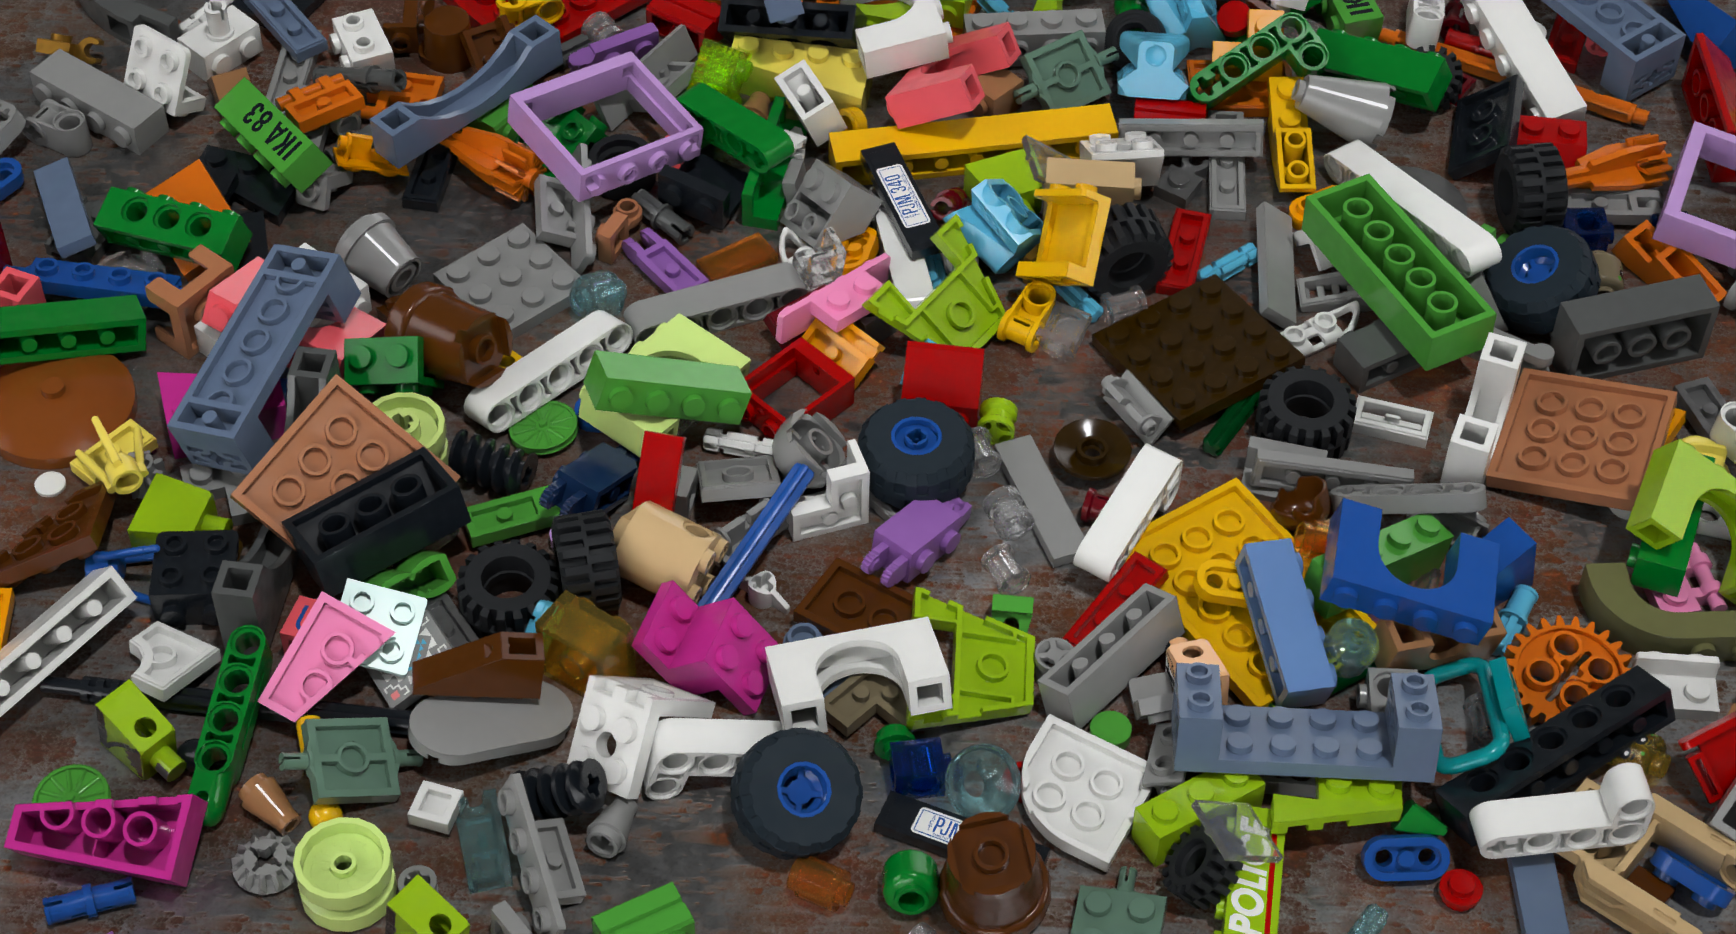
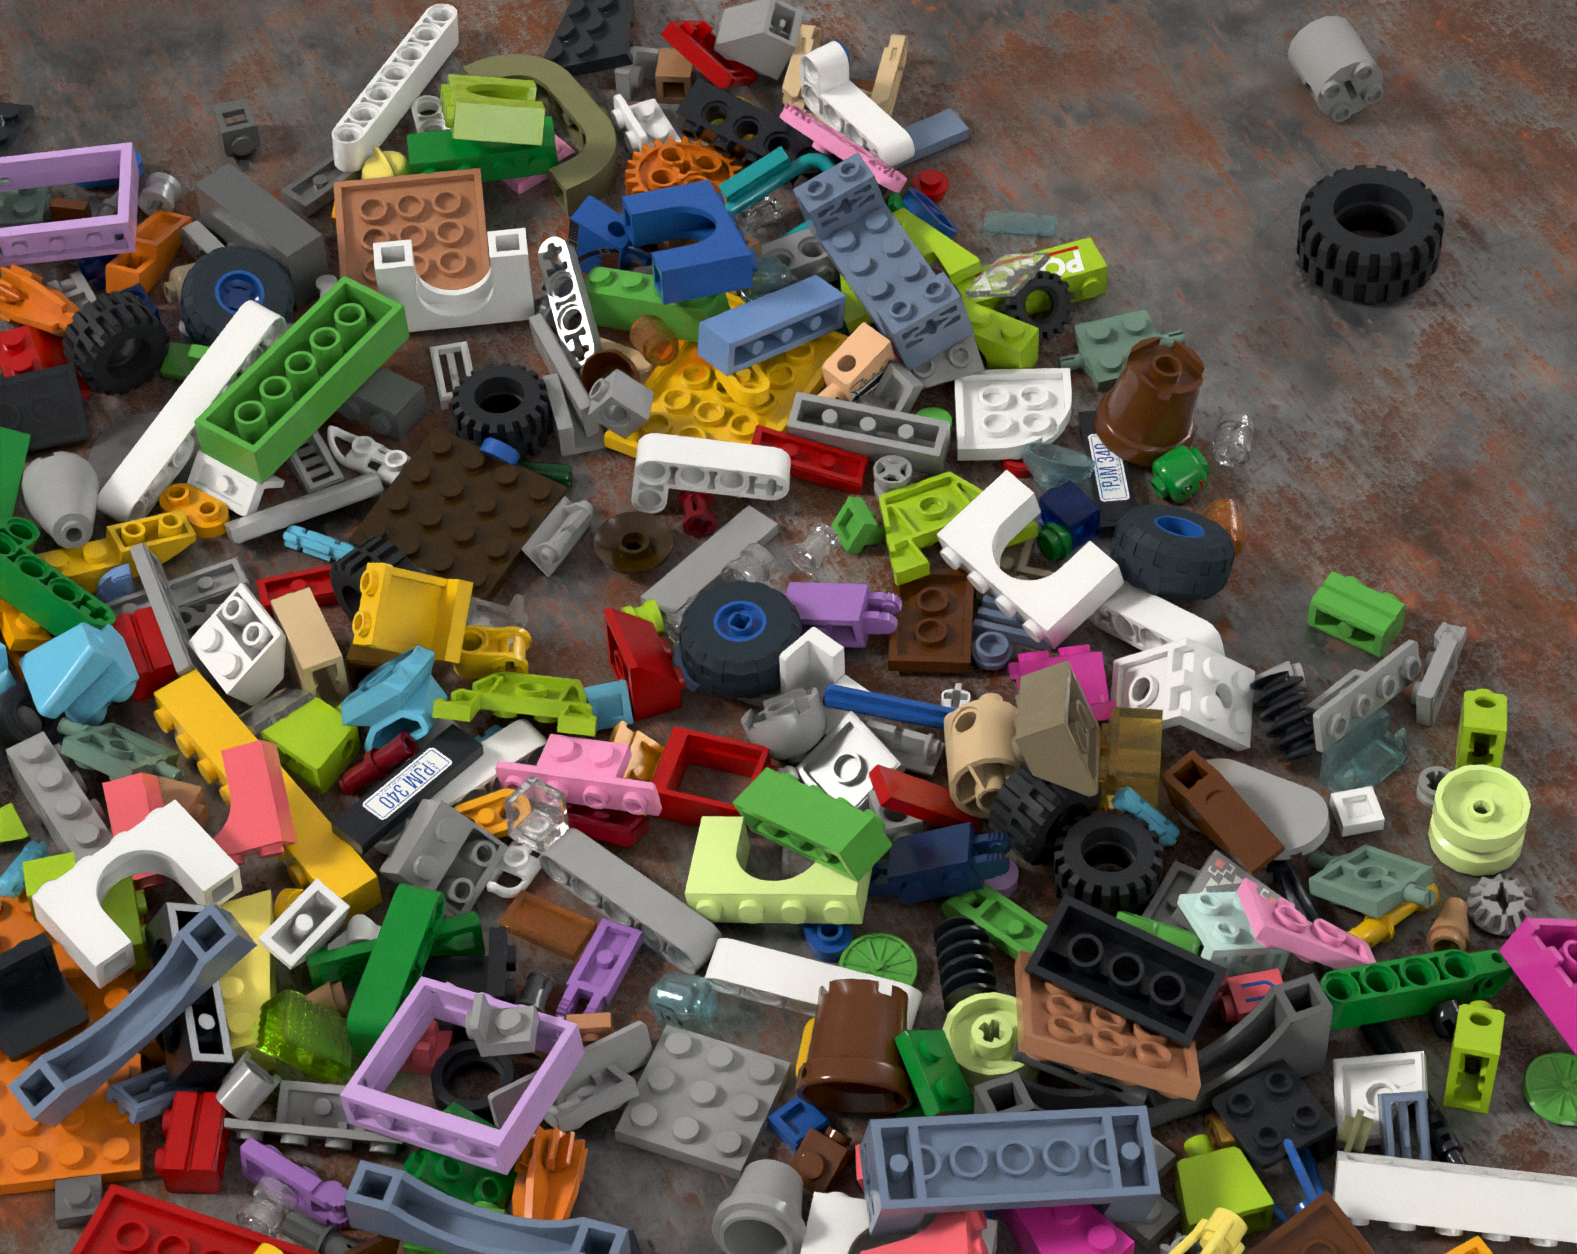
camera: 115 degrees left, 0 degrees up
none -> light grey piece [216,1050,282,1121]
none -> light grey bracket [465,994,539,1057]
none -> blue tile [479,437,520,466]
none -> light grey brick [588,369,654,439]
none -> bright pink plate [780,103,907,193]
none -> dark tan slope [1011,660,1101,797]
none -> olive plate [1337,1109,1374,1153]
none -> sand blue tile [1377,1091,1432,1161]

